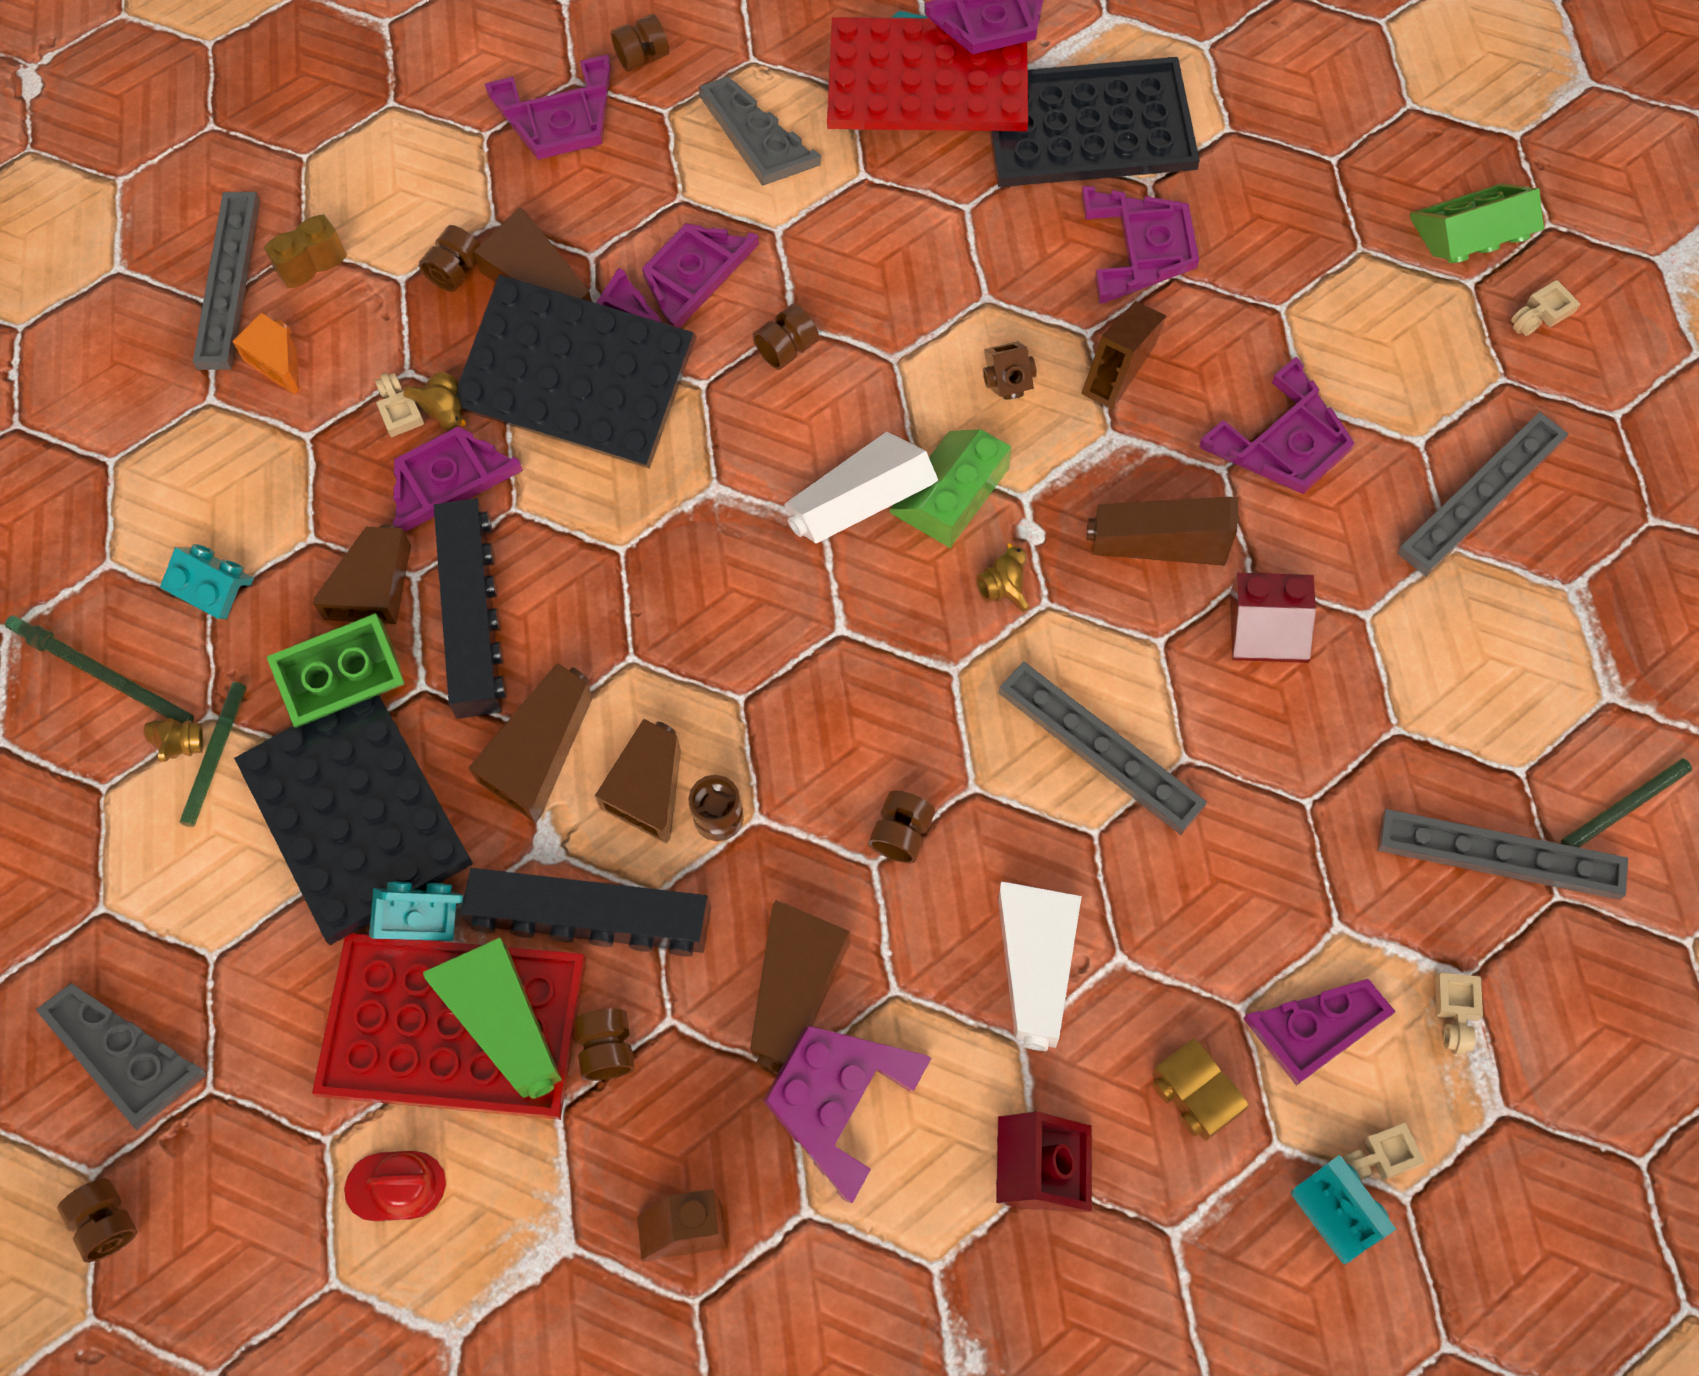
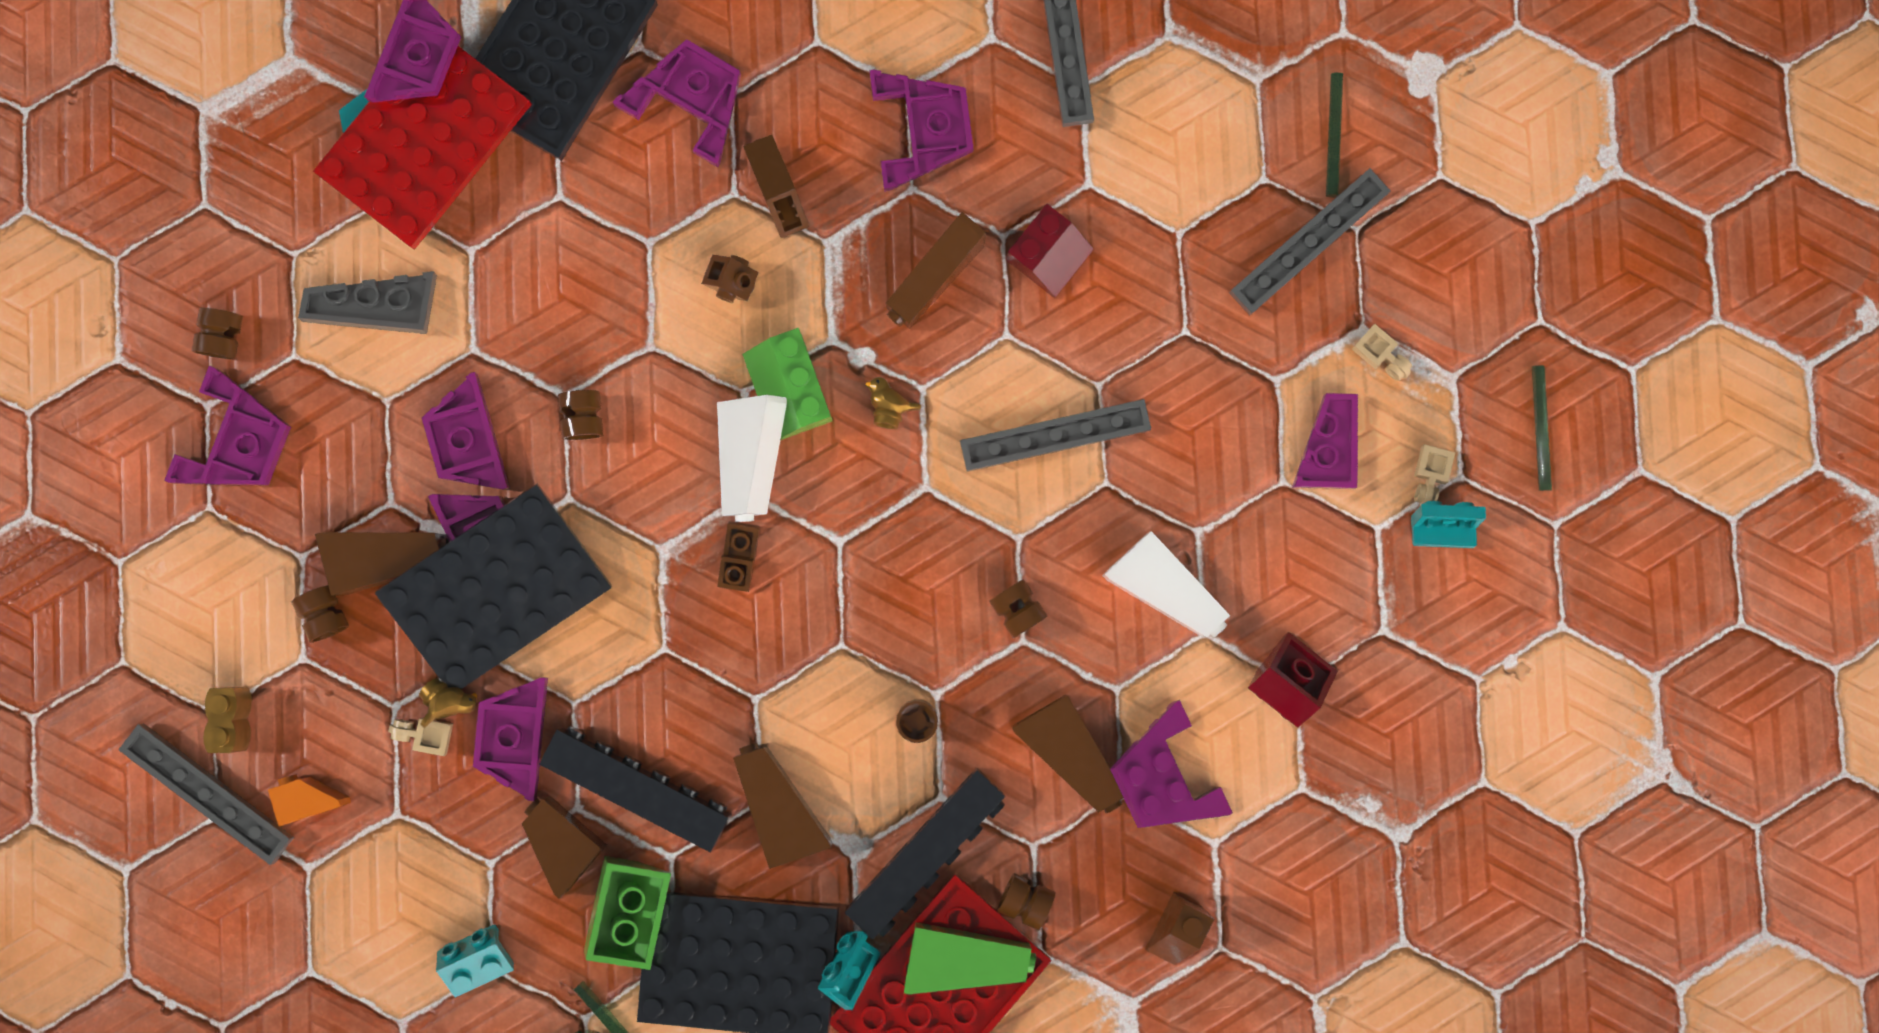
camera: 60 degrees left, 20 degrees up
reddish brown slope [595,719,681,844] -> none
pearl gold brick [1152,1038,1249,1141] -> none
none -> reddish brown slope [717,521,760,592]
none -> bar [1532,365,1552,491]

